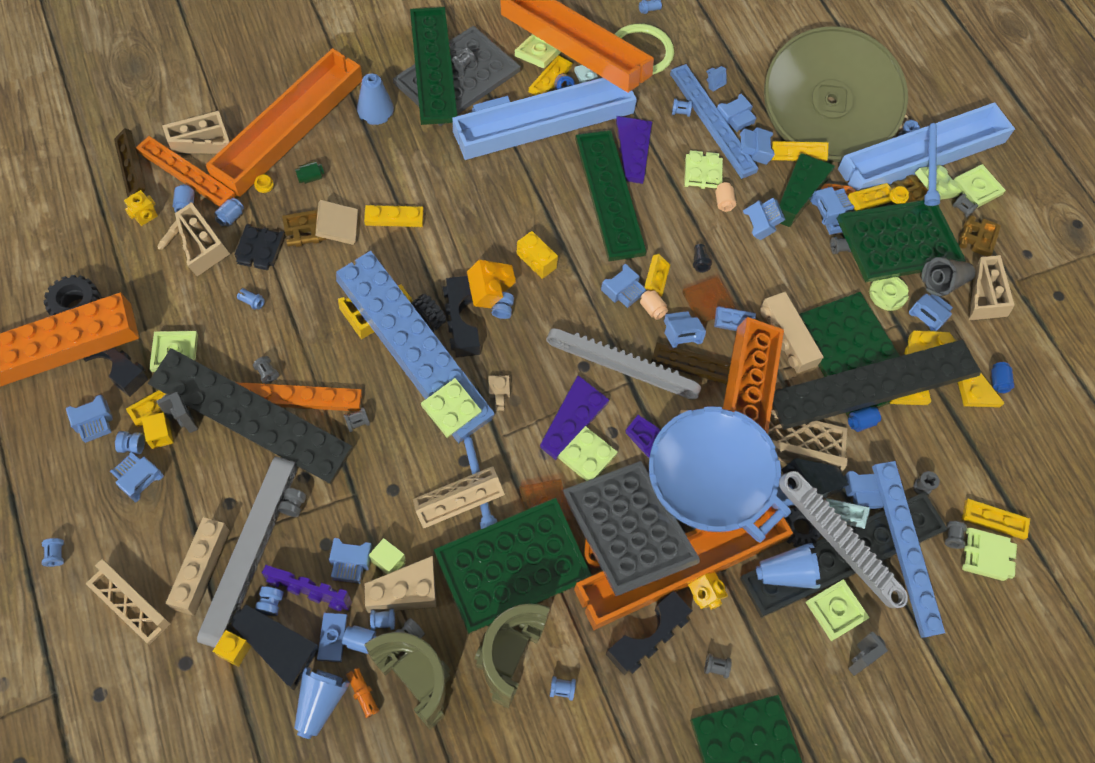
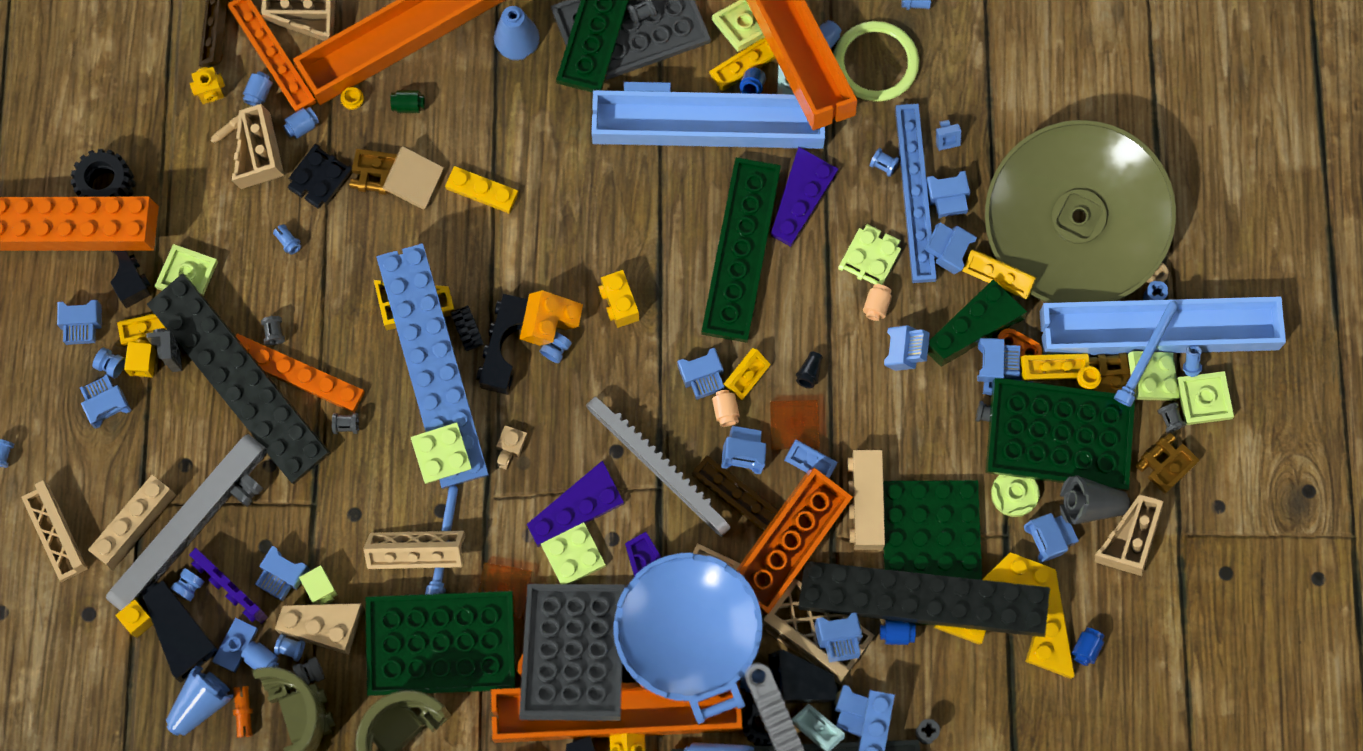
camera: 30 degrees right, 10 degrees up
none -> medium blue piece [814,613,863,663]
none -> medium blue pin [1183,345,1202,377]

